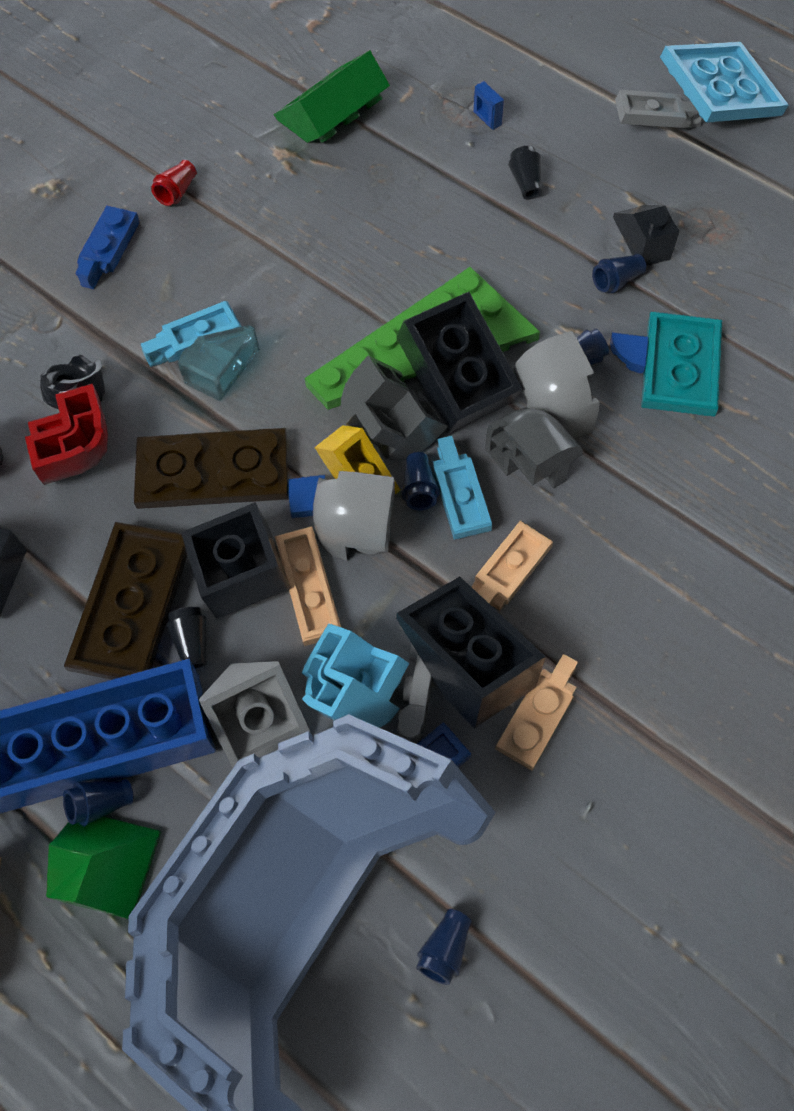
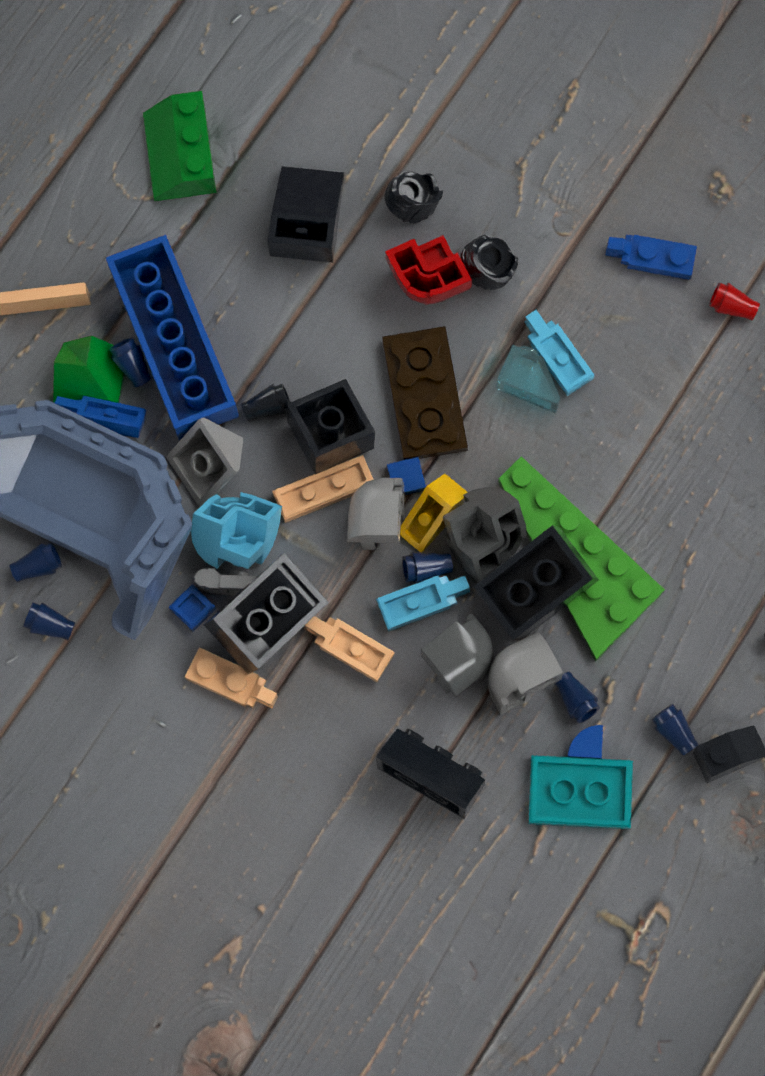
camera: 85 degrees right, 10 degrees up
dark brown piece [64,522,188,680] -> none
none -> dark blue cone [10,543,62,582]
none -> blue hinge [55,396,147,438]
none -> black slope [376,728,485,819]

